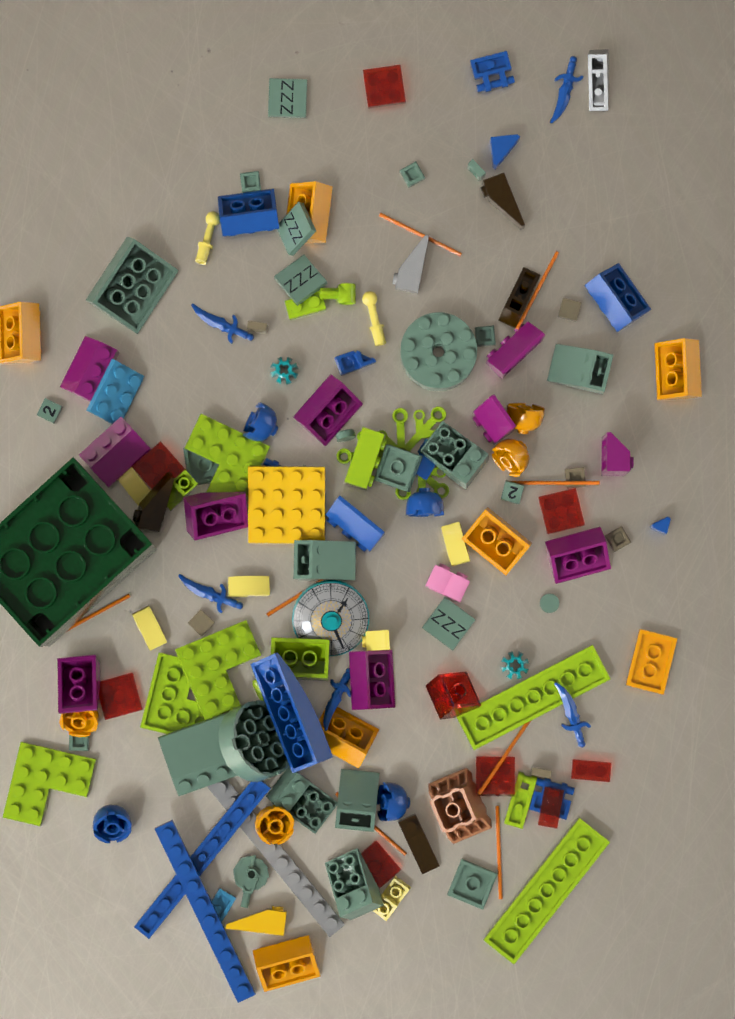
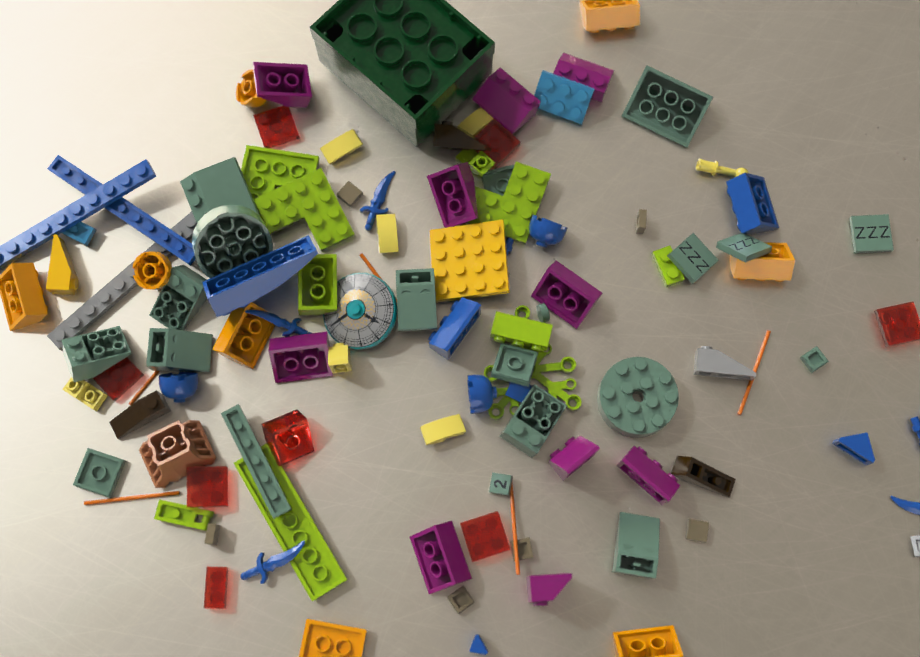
camera: 85 degrees right, 10 degrees down
lime plate [2,742,96,826] -> none
sand green tile [37,398,63,424] -> none
orange piece [66,594,130,632] -> none
sand green tile [69,735,89,751] -> none
blue cylinder [92,804,132,843] -> none
blue piece [191,304,254,344] -> none
sand green piece [233,855,269,908] -> none
sand green tile [240,171,261,193] -> none
teal piece [270,357,299,385] -> none
lime axle [319,283,356,305] -> none
blue slope [334,351,376,376] -> none
light yellow pin [362,291,386,346] -> none
sand green tile [422,597,475,651] -> none
bright pink brick [425,563,470,603] -> none
light orange slope [462,507,532,575] -> none
sand green tile [467,159,486,181] -> none
sand green tile [475,325,496,347] -> none
orange piece [478,721,531,795] -> none
dark brown slope [480,173,525,230] -> none
lime plate [483,818,610,964] -> none
light orange cylinder [491,438,530,477] -> none
teal piece [501,651,529,680] -> none
light orange cylinder [506,403,545,434] -> none
orange piece [516,251,559,330] -> none
blue plate [529,778,575,820] -> none
clear red plate [538,786,564,829] -> none
sand green tile [540,594,559,613] -> none
blue slope [585,263,651,332] -> none
none -> sand green plate [221,404,292,519]

